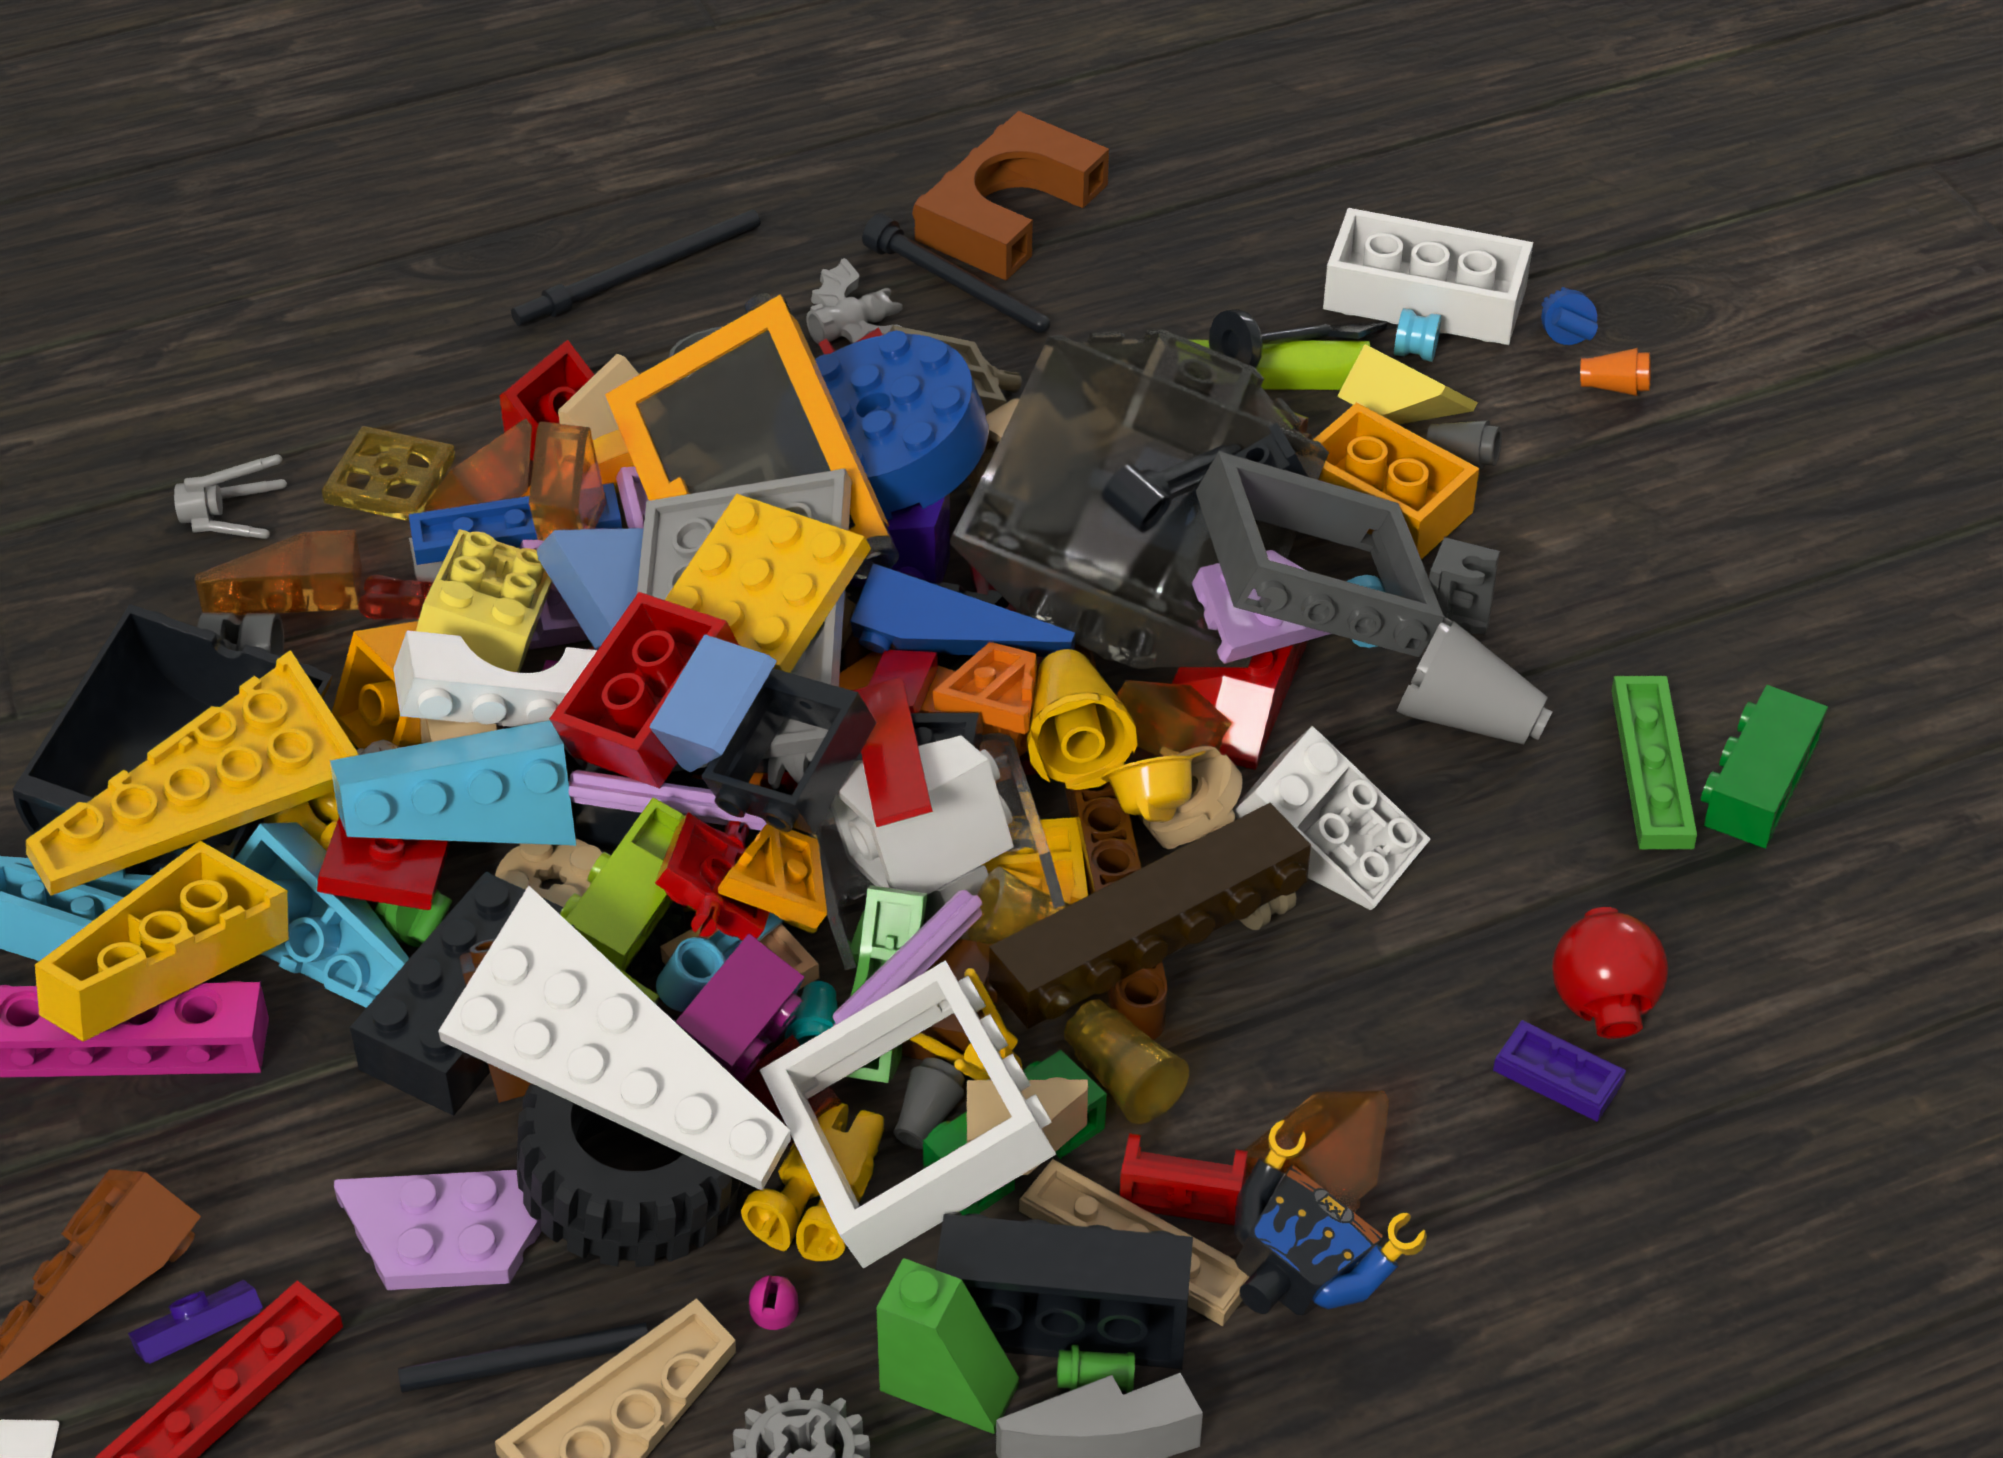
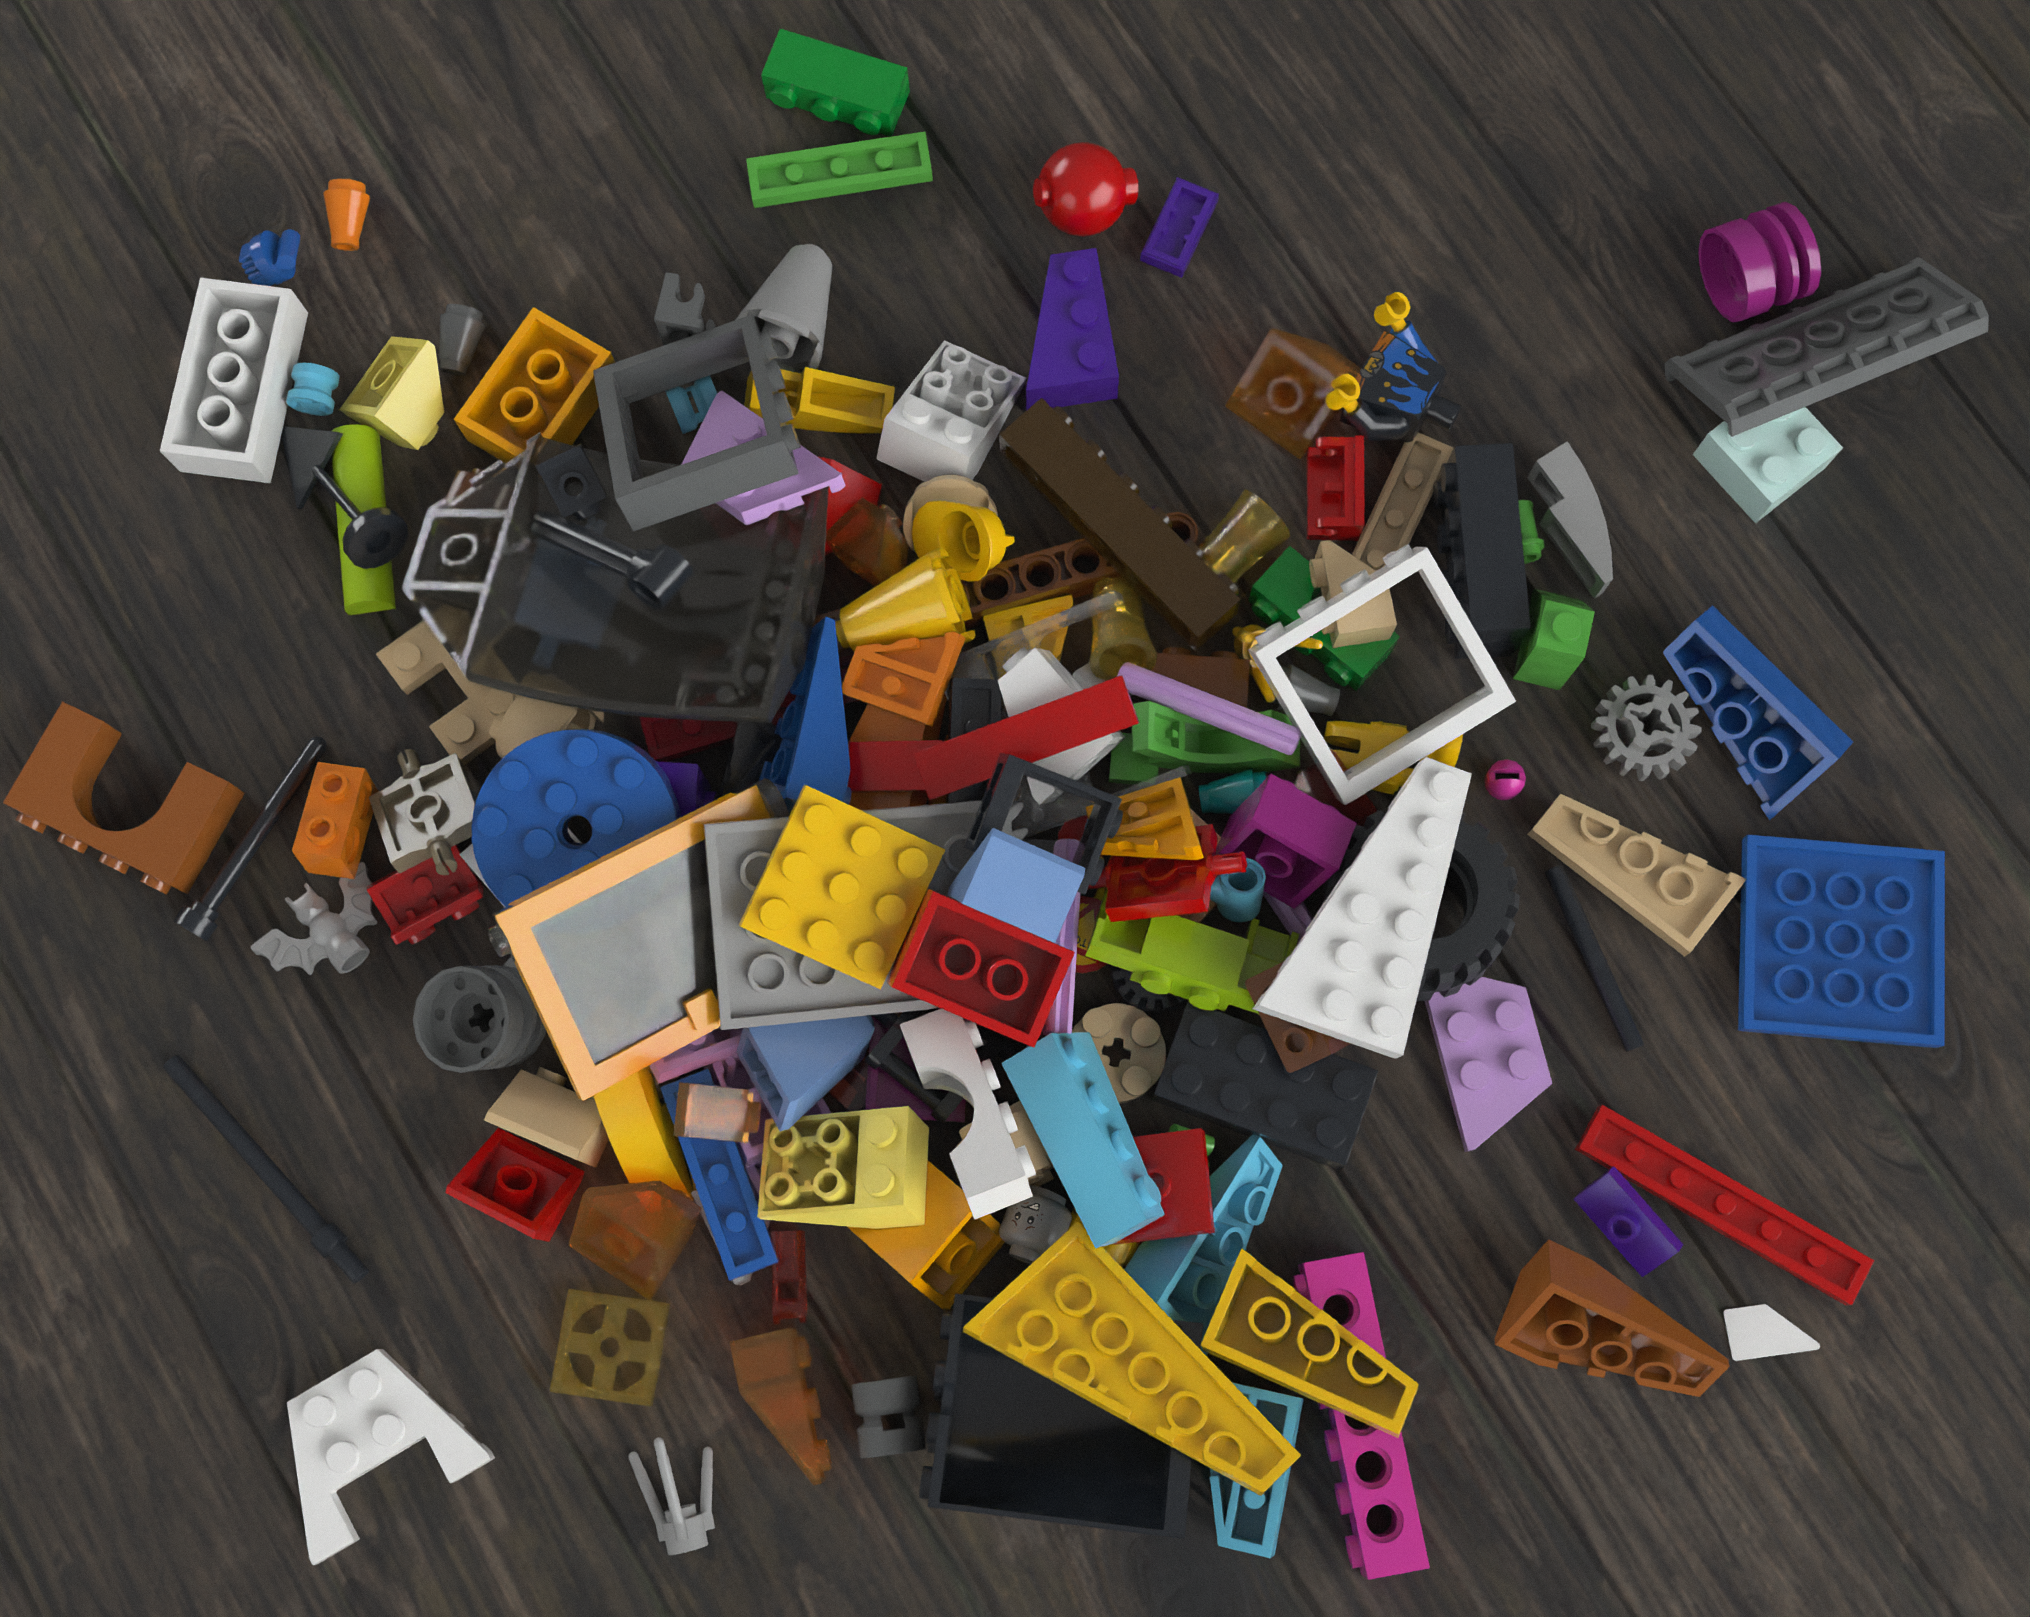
camera: 95 degrees left, 30 degrees up
none -> white wing [287,1349,495,1565]
none -> orange brick [292,762,379,879]
none -> yellow slope [744,367,895,433]
none -> dark purple wedge [1026,248,1119,411]

